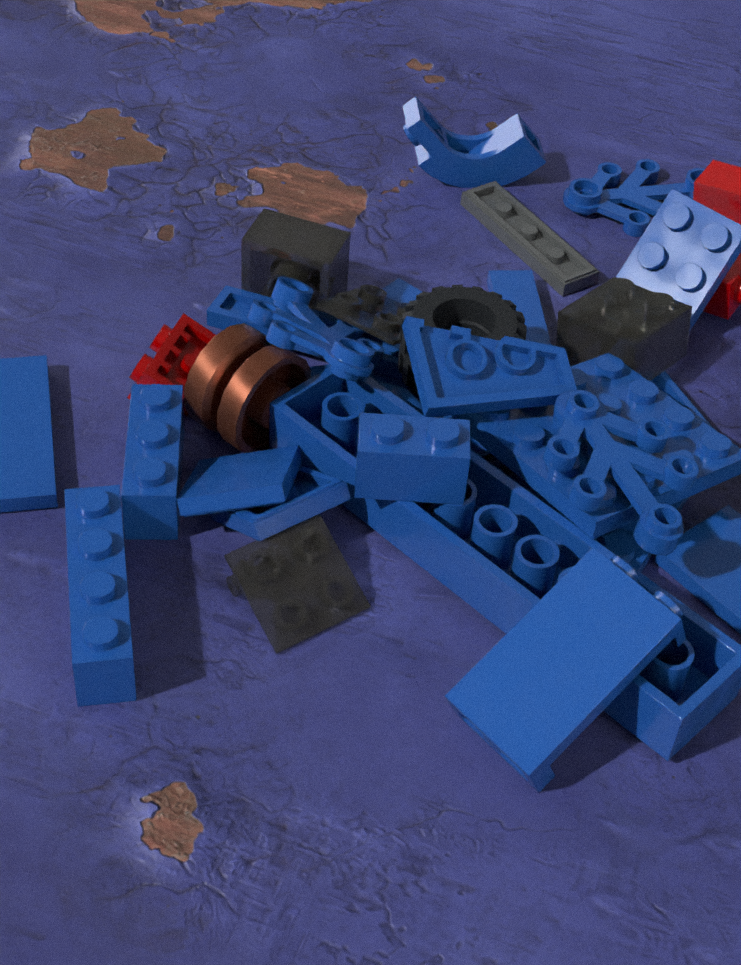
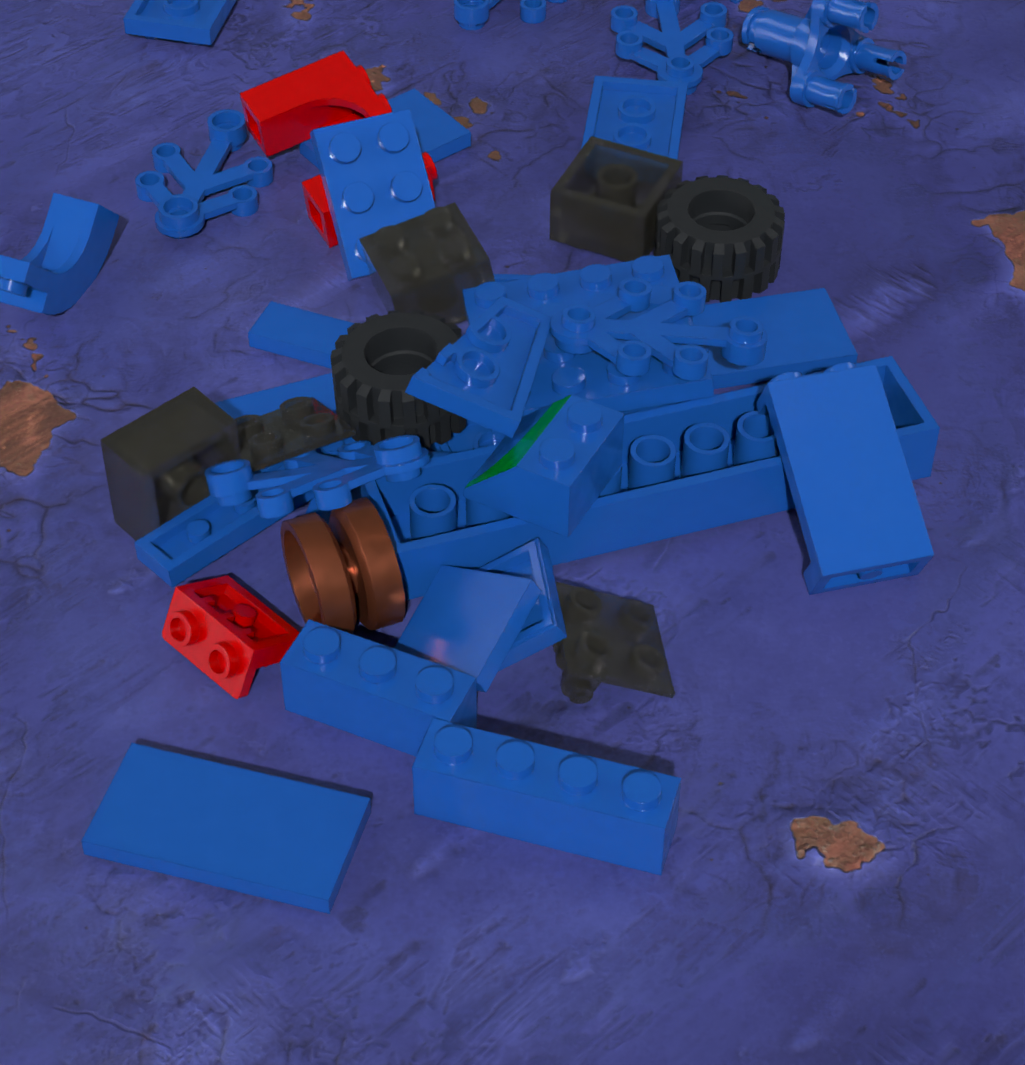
camera: 60 degrees left, 0 degrees up
dark grey tile [460,181,599,297] -> none

